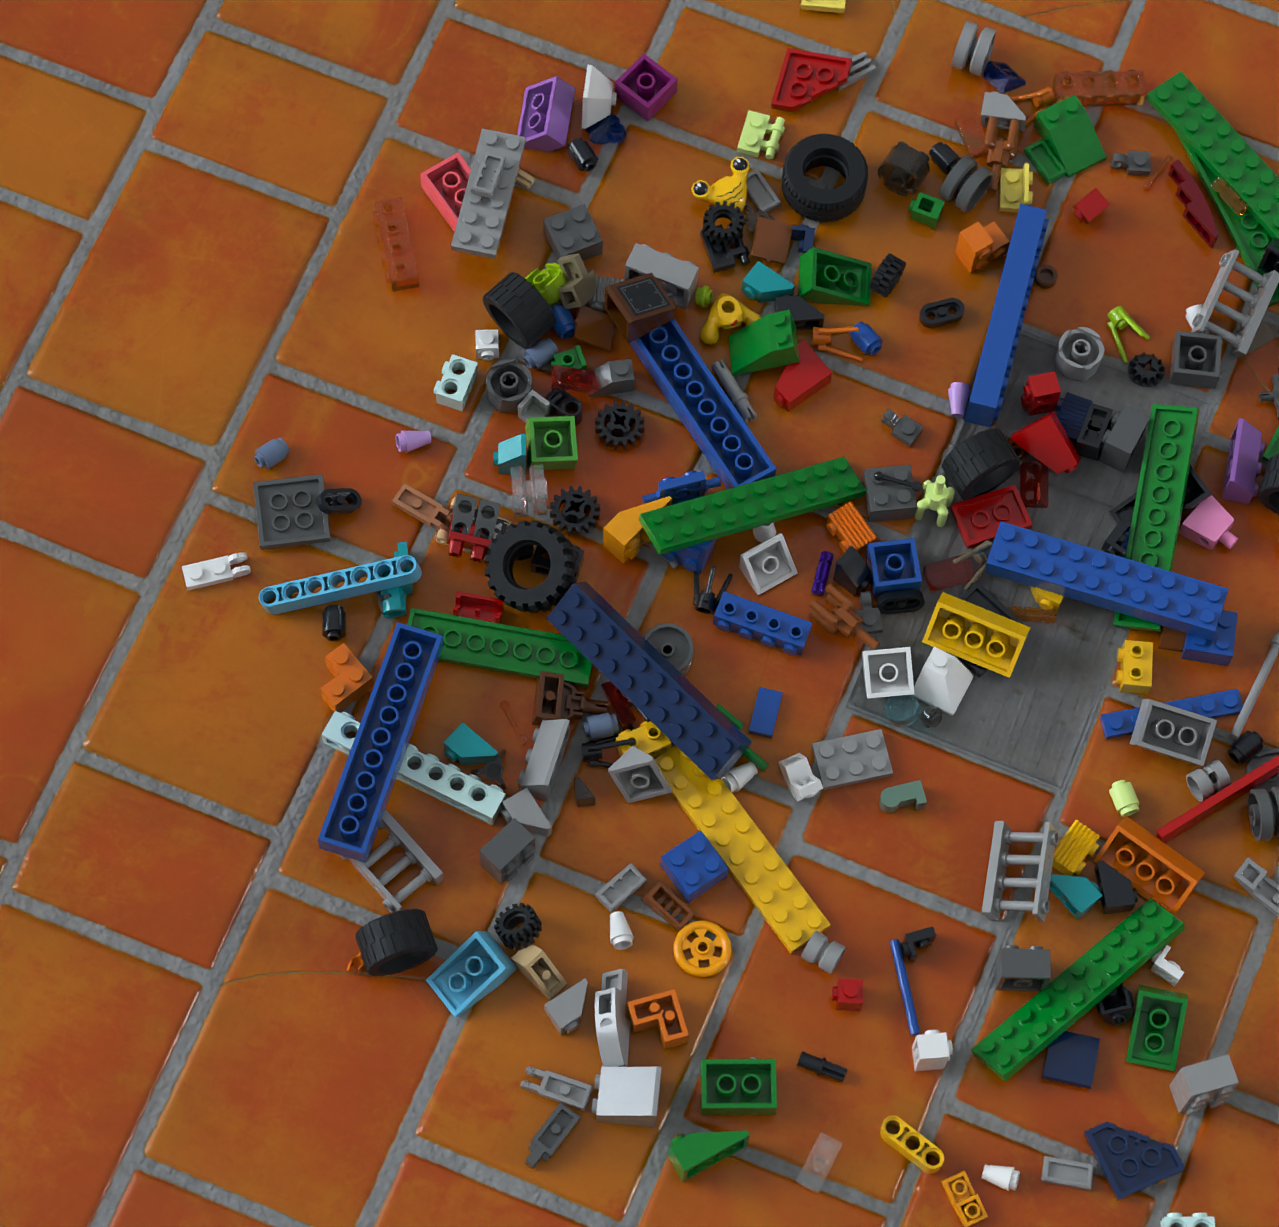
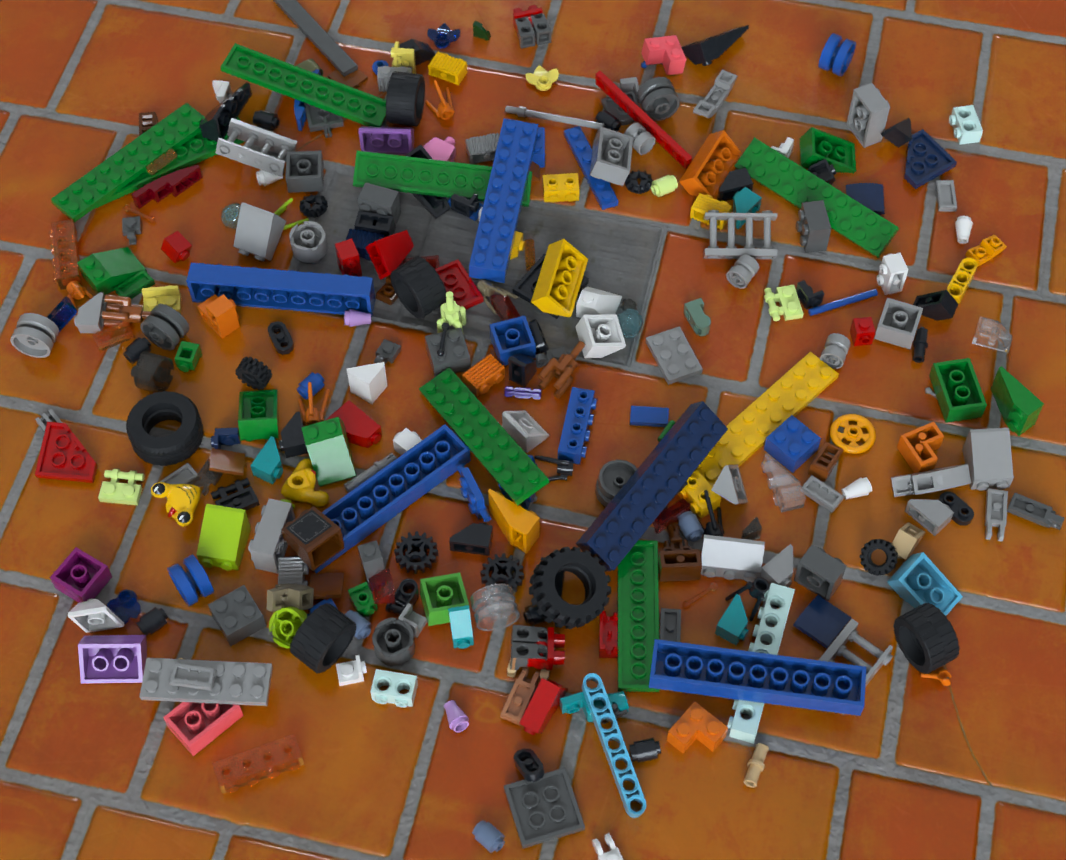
camera: 95 degrees left, 10 degrees down
black tyre [703,201,744,246] -> none
white brick [778,753,823,801] -> none
none -> blue wheel [167,554,214,607]
none -> lime slope [197,504,251,571]
none -> clear light blue hair [221,203,241,230]
none -> light grey slope [233,202,286,262]
none -> white slope [346,362,388,404]
none -> white brick [393,428,422,455]
none -> black slope [449,523,493,556]
none -> light grey brick [465,133,500,164]
none -> red slope [519,678,568,735]
none -> black gear [625,169,653,194]
none -> dark grey hinge [659,608,681,642]
none -> light grey wheel [726,254,760,289]
none -> tan pin [743,743,769,788]
none -> clear slope [761,453,806,512]
none -> yellowish green plate [764,285,804,321]
none -> dark blue slope [793,595,851,649]
none -> light grey brick [874,298,923,349]
none -> black slope [881,118,912,148]
none -> black slope [913,290,958,321]
none -> black plate [939,492,974,526]

